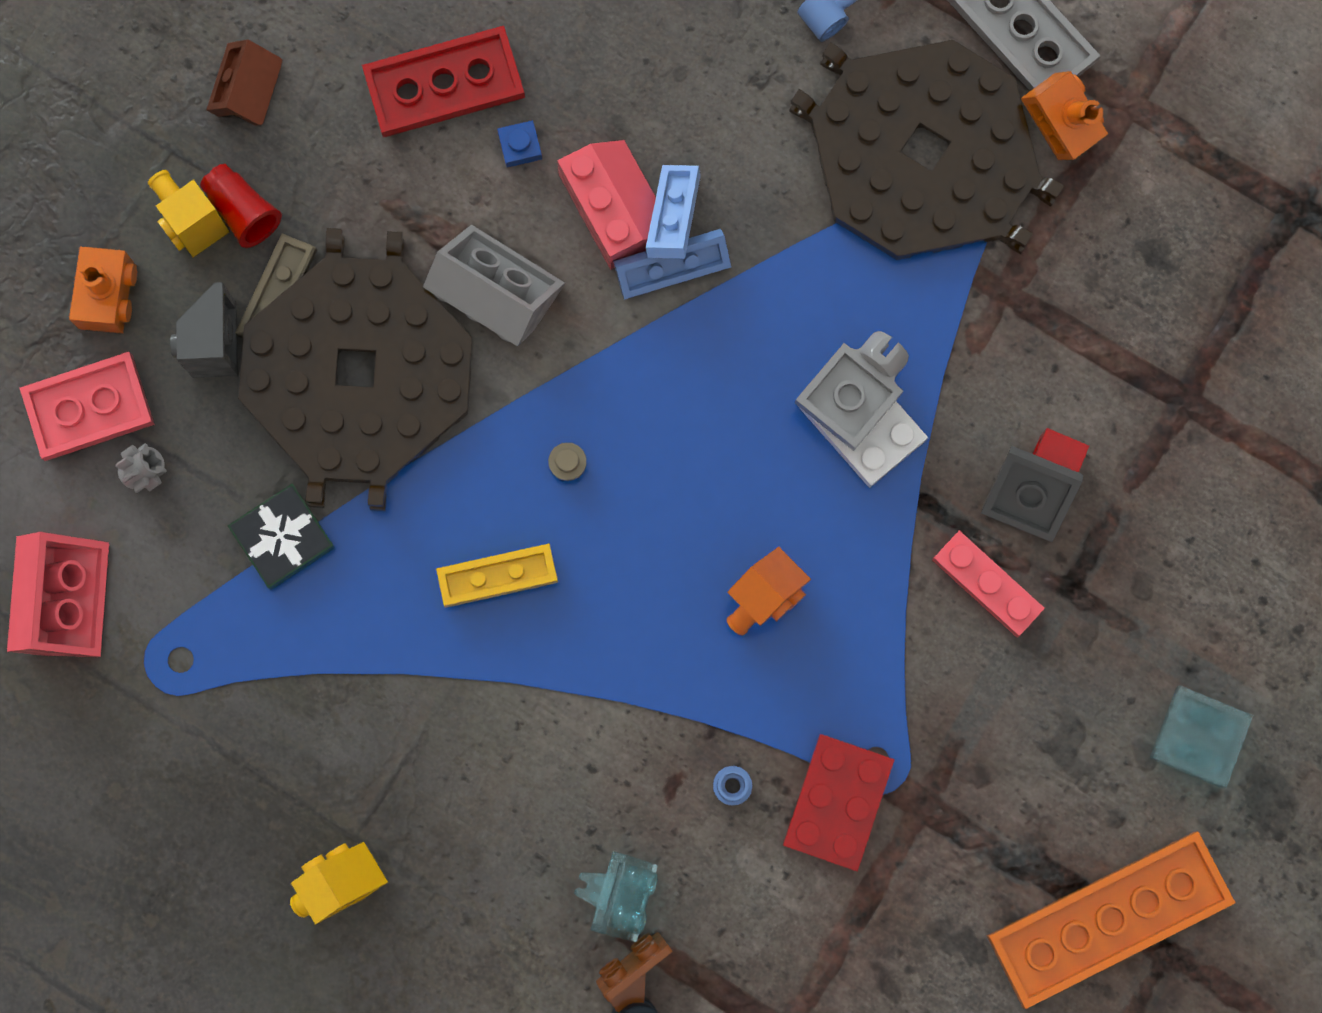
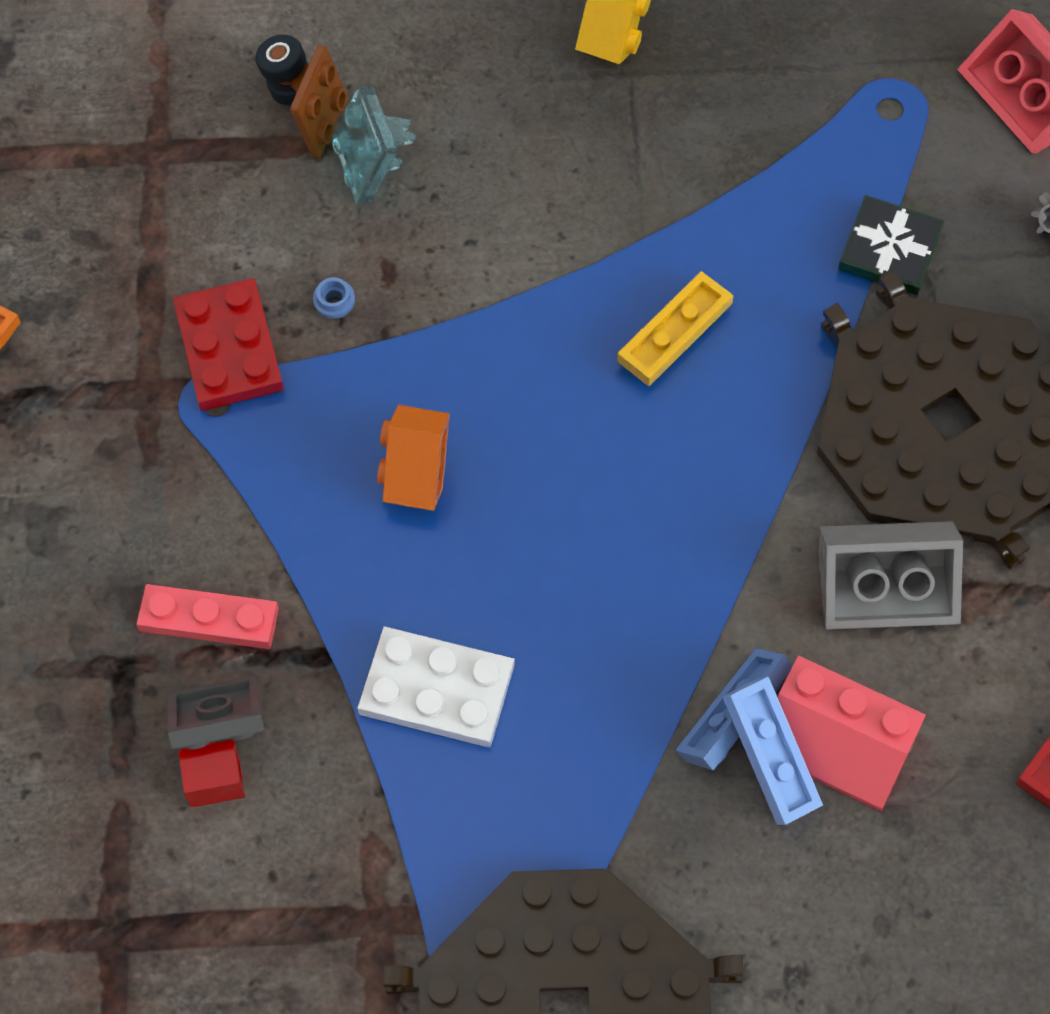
camera: 150 degrees right, 15 degrees down
blue plate [497,120,542,168] -> none
dark tan plate [548,443,587,481] -> none
light grey plate [795,331,909,451] -> none

